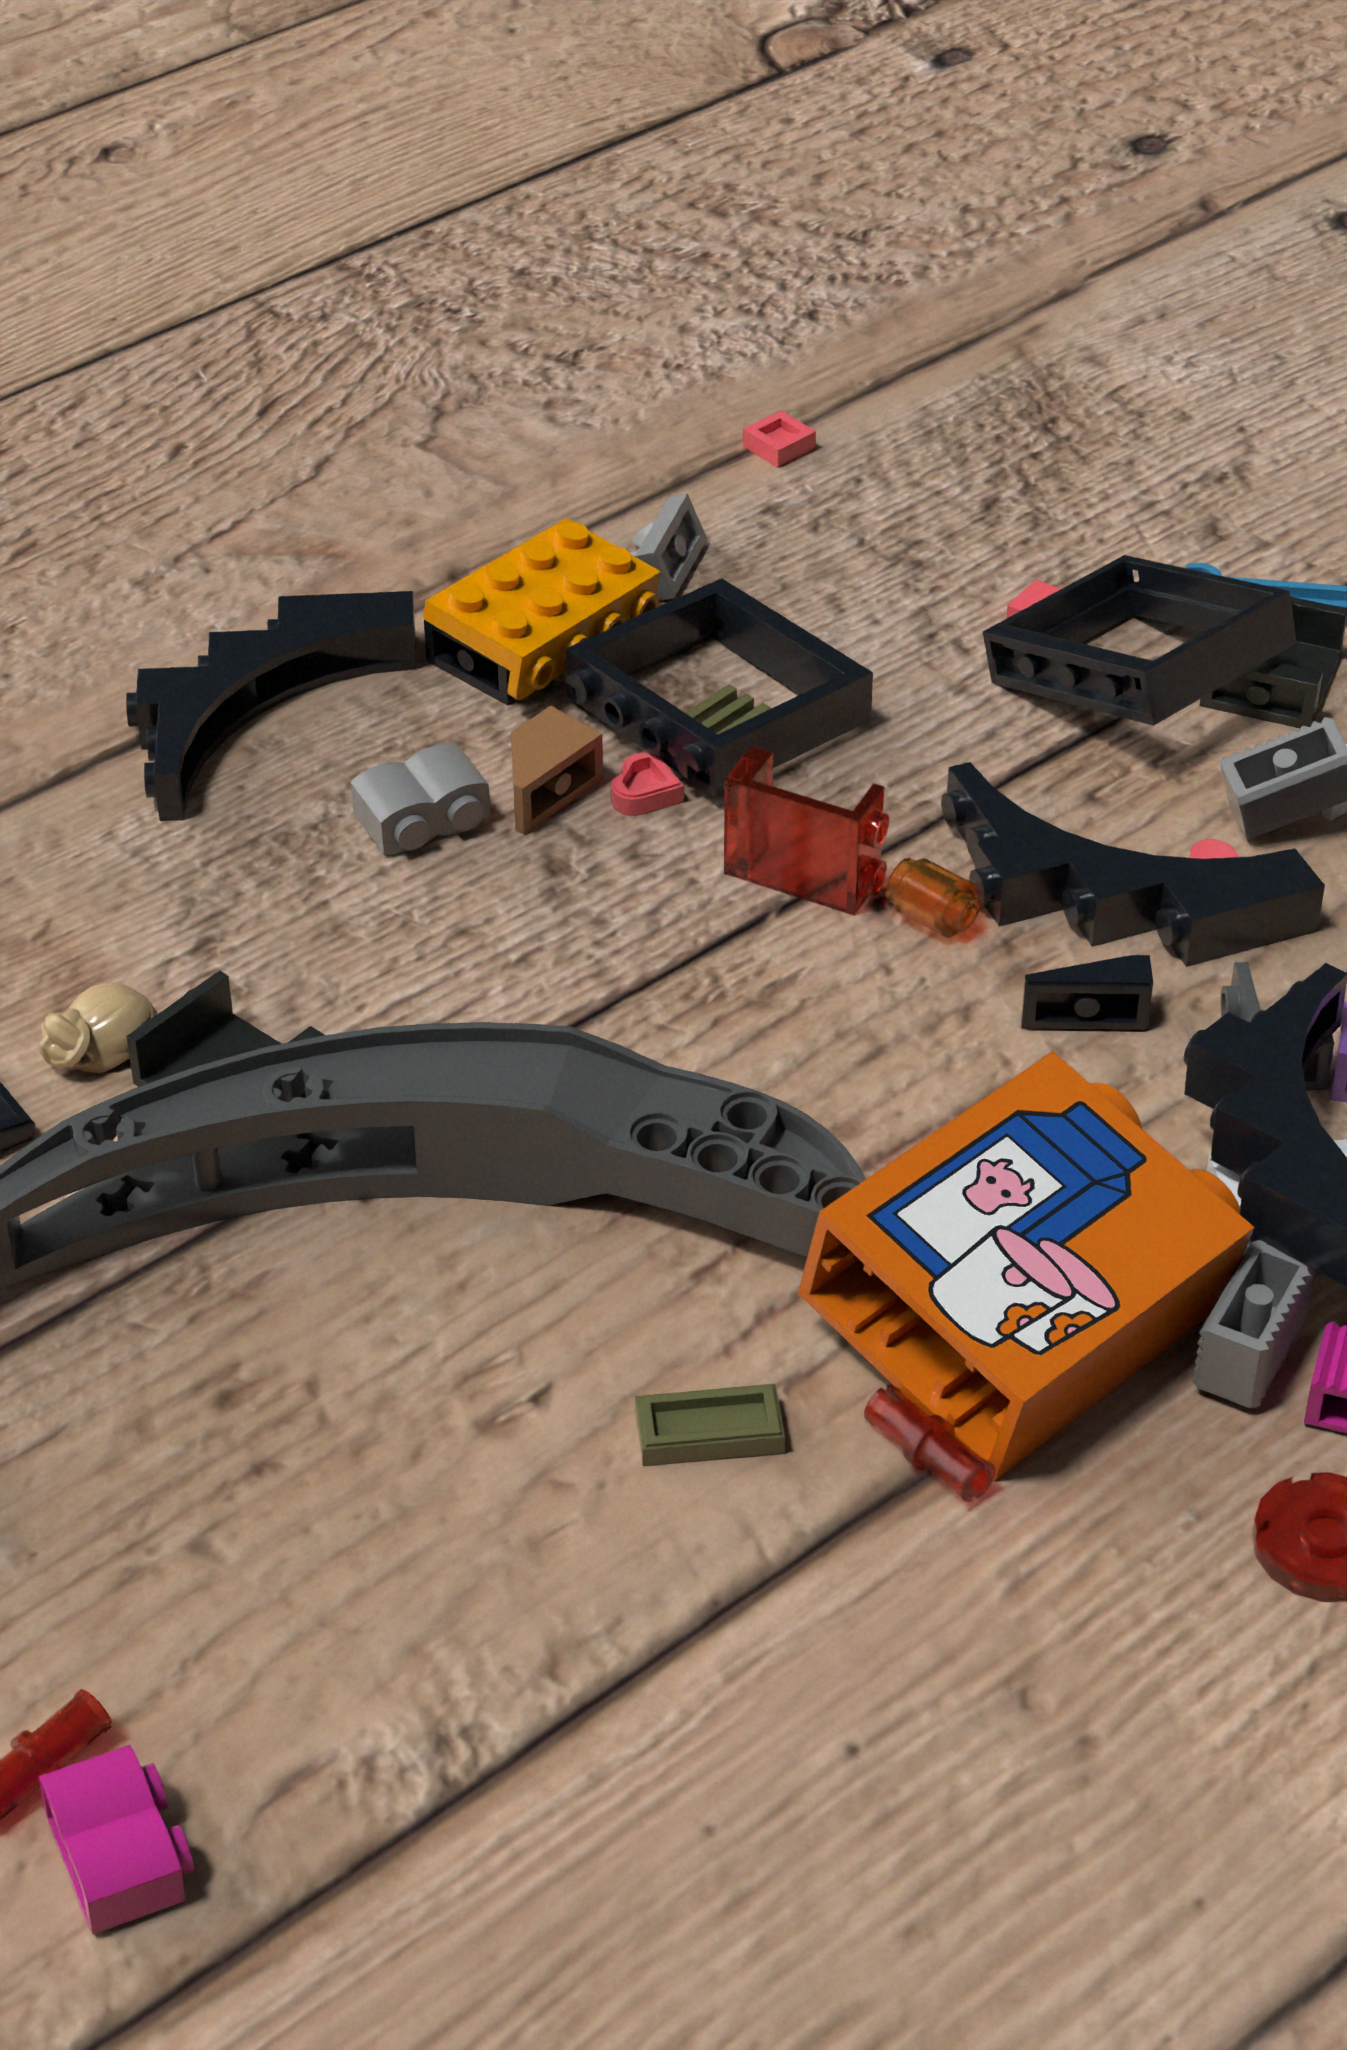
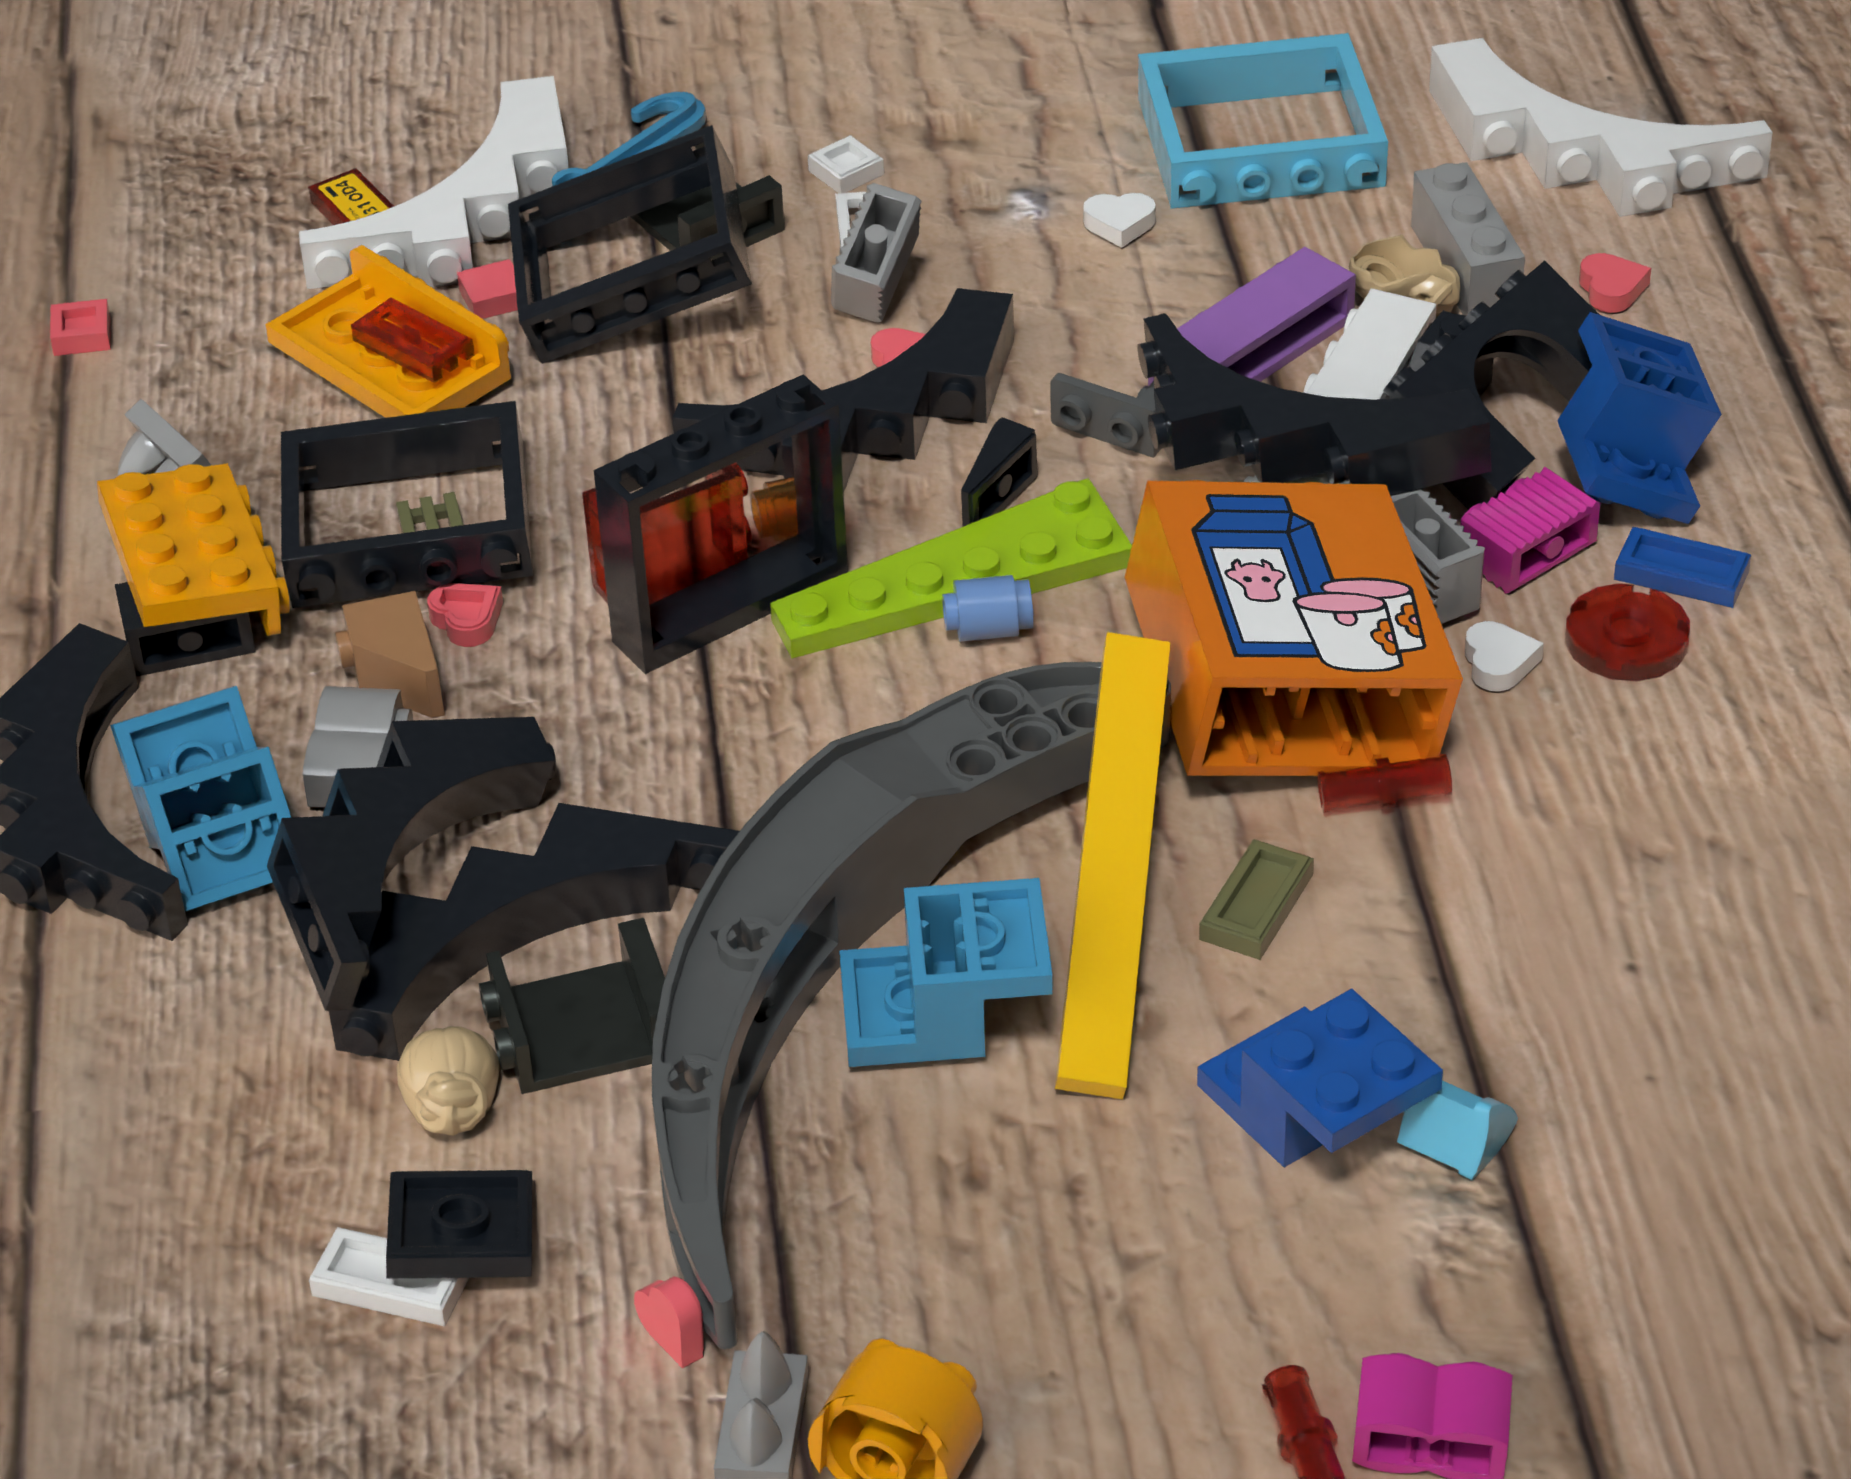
camera: 55 degrees left, 0 degrees up
none -> dark azure bracket [110,686,291,911]
none -> light orange bracket [265,245,511,418]
none -> black arch [267,717,556,1011]
none -> white arch [299,76,569,289]
none -> tile [308,168,394,225]
none -> black arch [329,803,740,1061]
none -> clear red tile [351,297,475,383]
none -> black window [593,374,848,674]
none -> lime wing [770,478,1132,659]
none -> dark azure bracket [839,878,1053,1067]
none -> medium blue brick [942,575,1033,642]
none -> yellow tile [1055,632,1171,1100]
none -> blue bracket [1197,988,1443,1168]
none -> medium azure tile [1397,1081,1518,1180]
none -> white tile [1465,621,1544,692]

